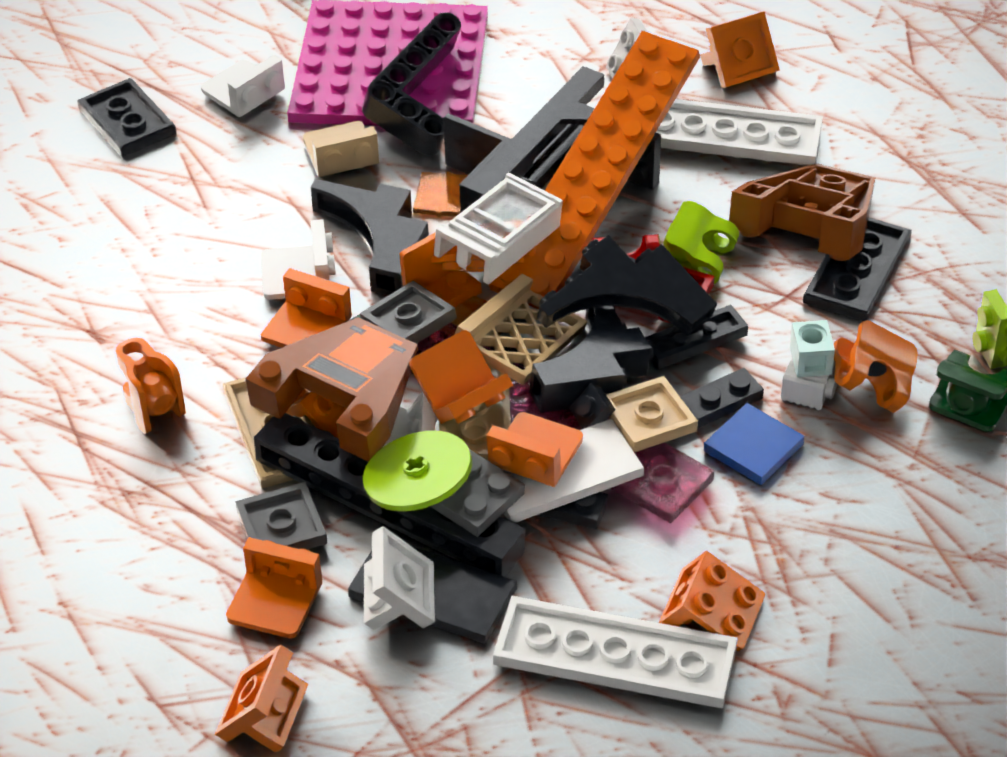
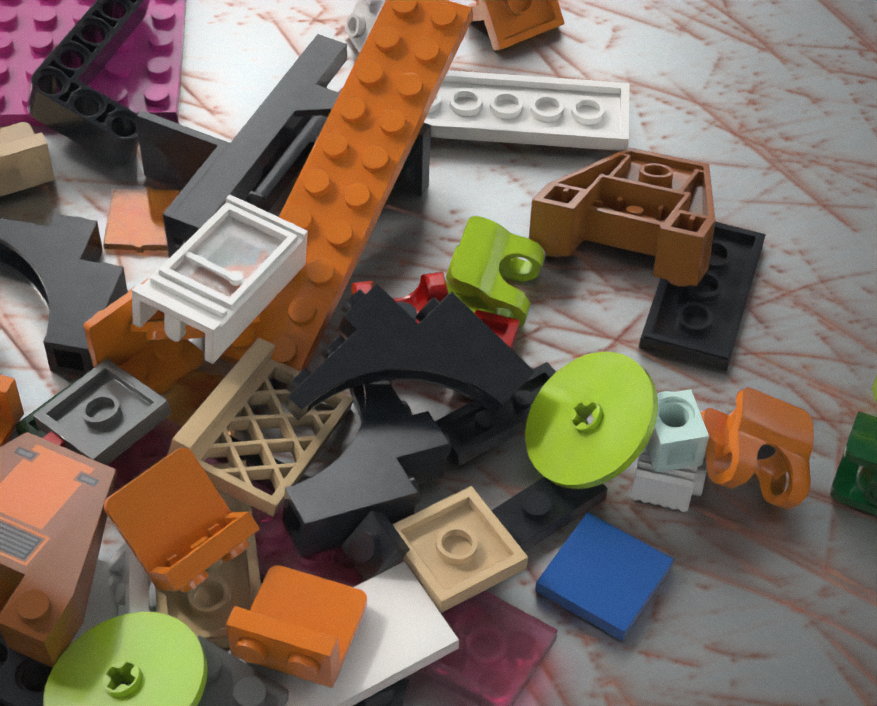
camera: 10 degrees left, 5 degrees up
none -> lime piece [525,352,658,489]

